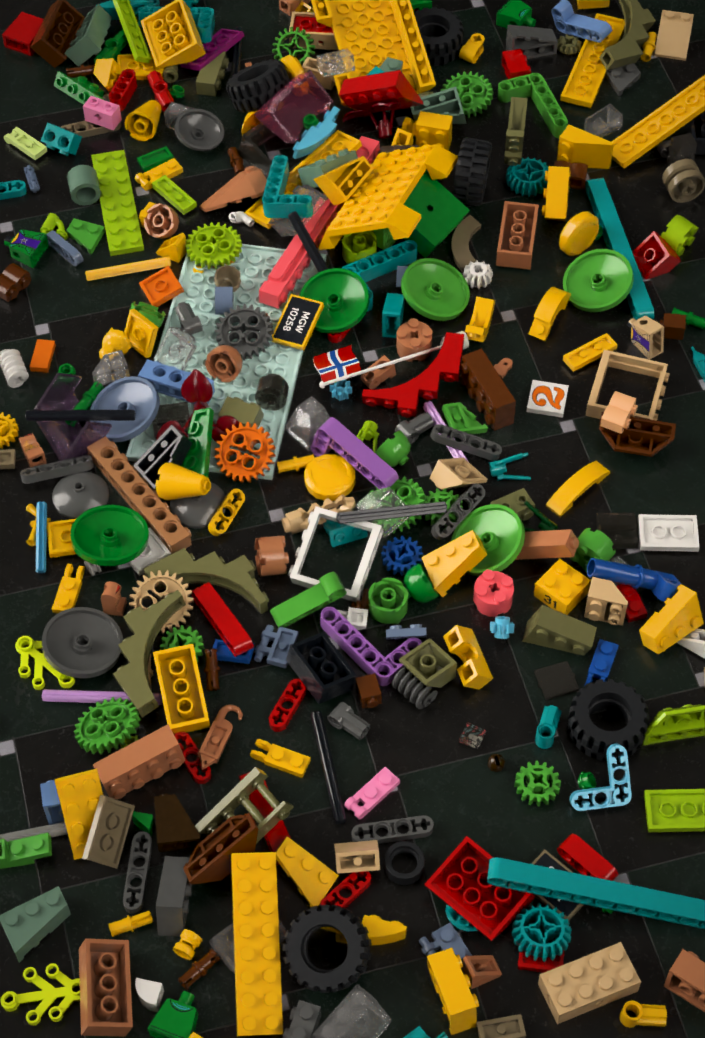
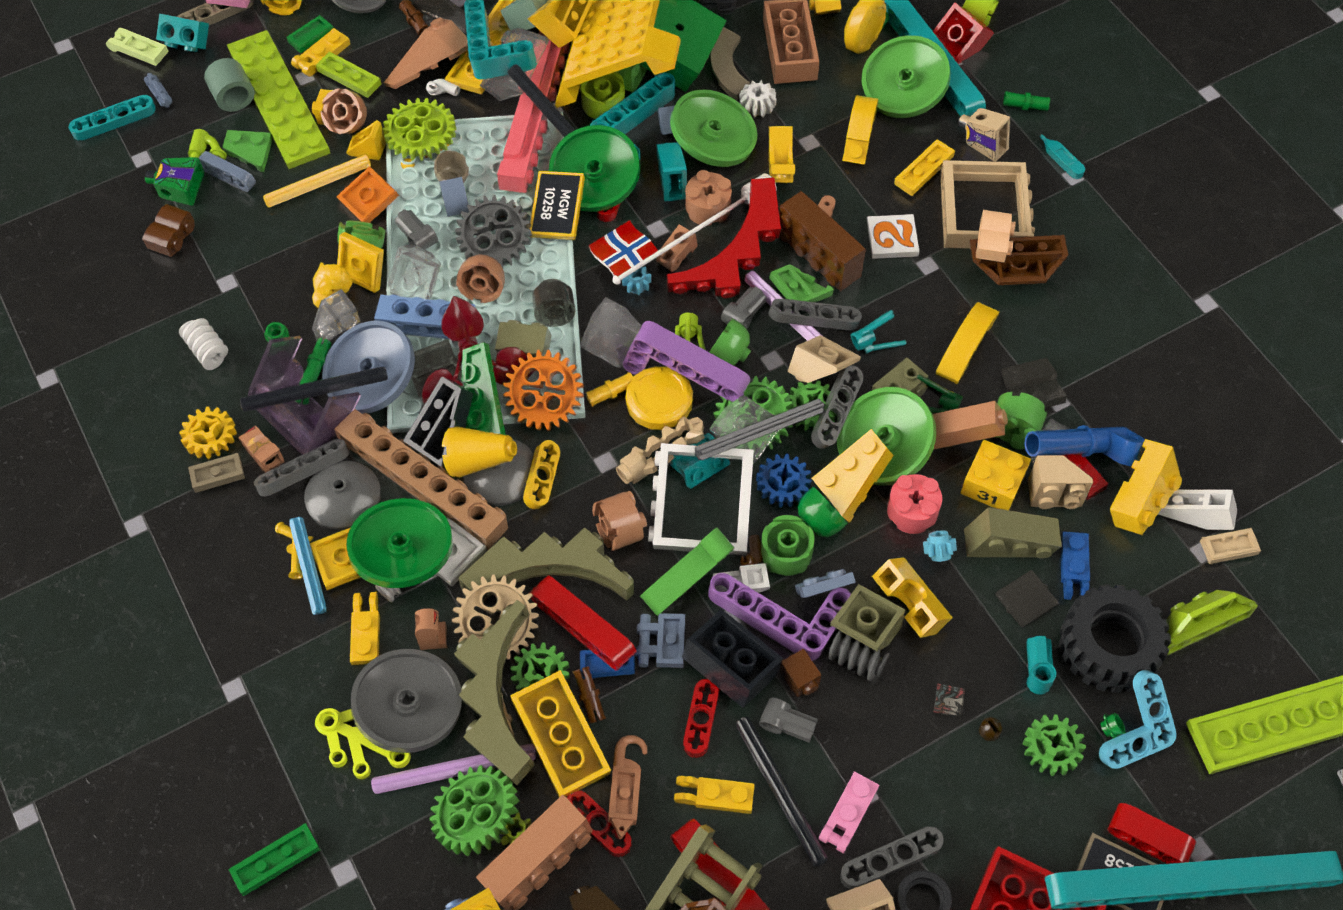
camera: 15 degrees left, 5 degrees up
orange tile [30,339,56,373] -> none
white plate [638,514,700,552] -> none
reddish brown brick [659,313,686,340] -> none

